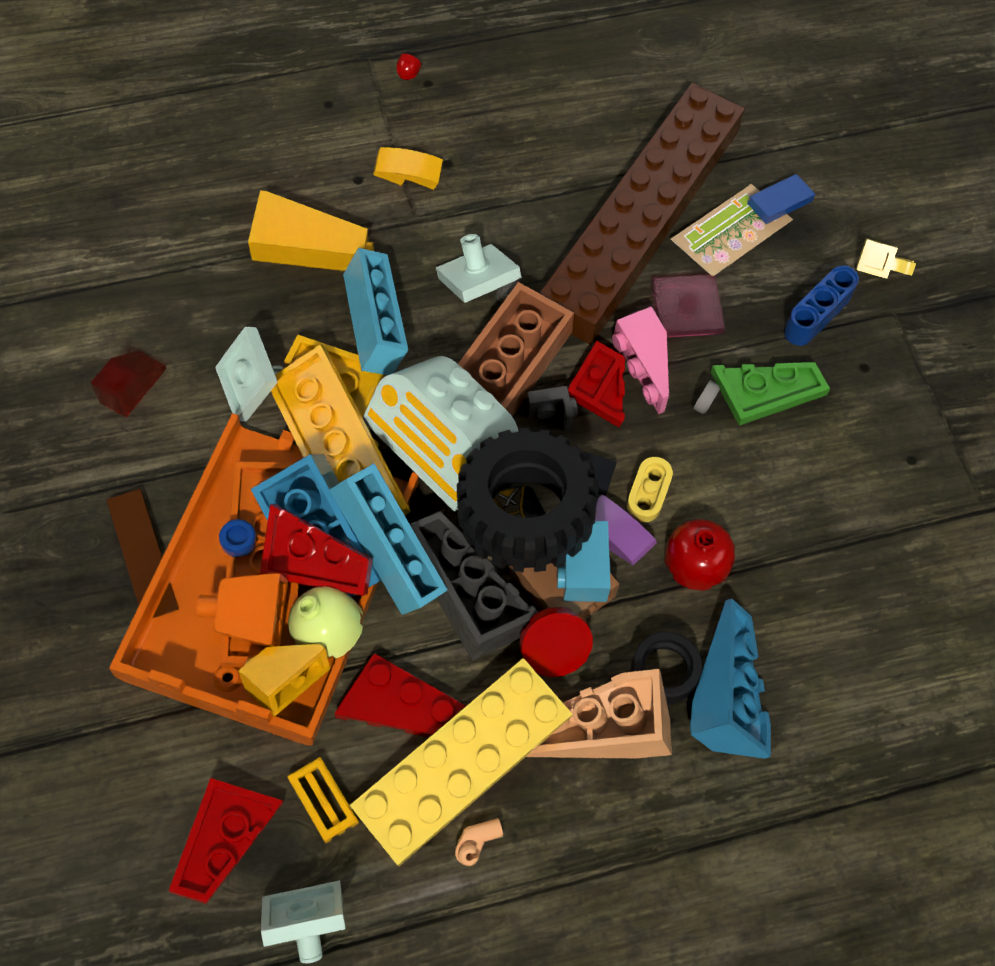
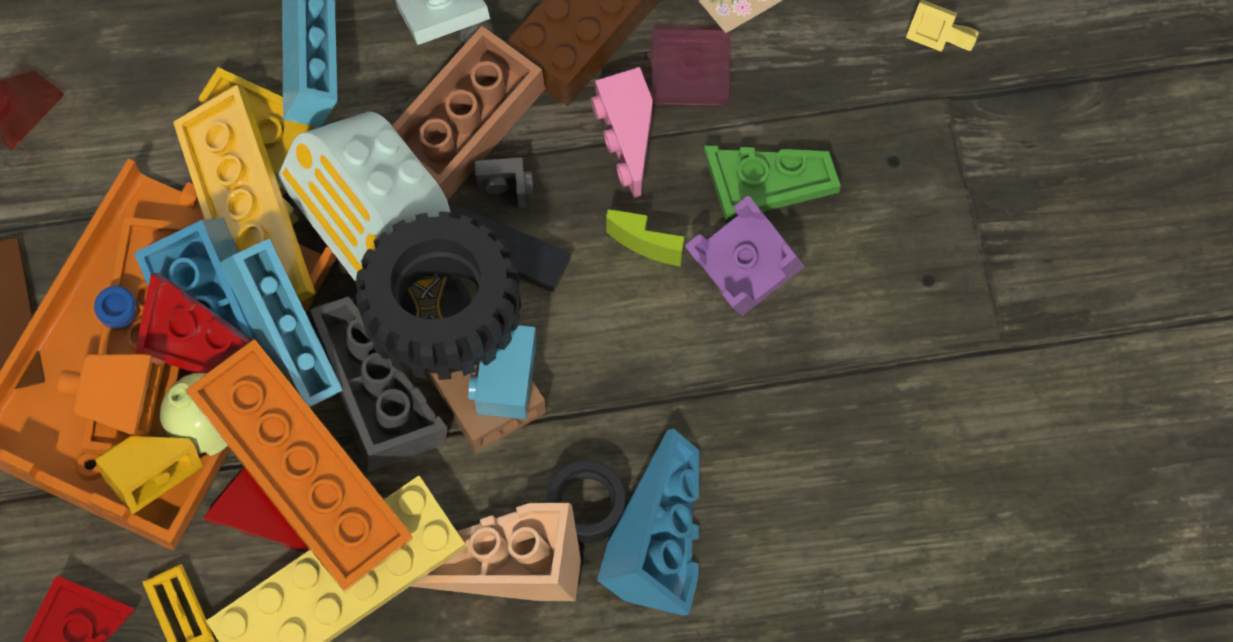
camera: 10 degrees right, 5 degrees up
light aqua tile [215,327,283,421] -> none
red tile [520,607,593,677] -> none
red wing [568,341,625,428] -> none
medium lavender slope [595,495,657,565] -> none
light yellow plate [627,457,673,522] -> none
red cylinder [664,519,735,591] -> none
light grey tile [693,380,720,414] -> none
blue beam [784,265,859,346] -> none
none -> orange plate [185,339,413,593]
none -> lime slope [606,209,684,267]
none -> medium lavender panel [685,195,805,316]

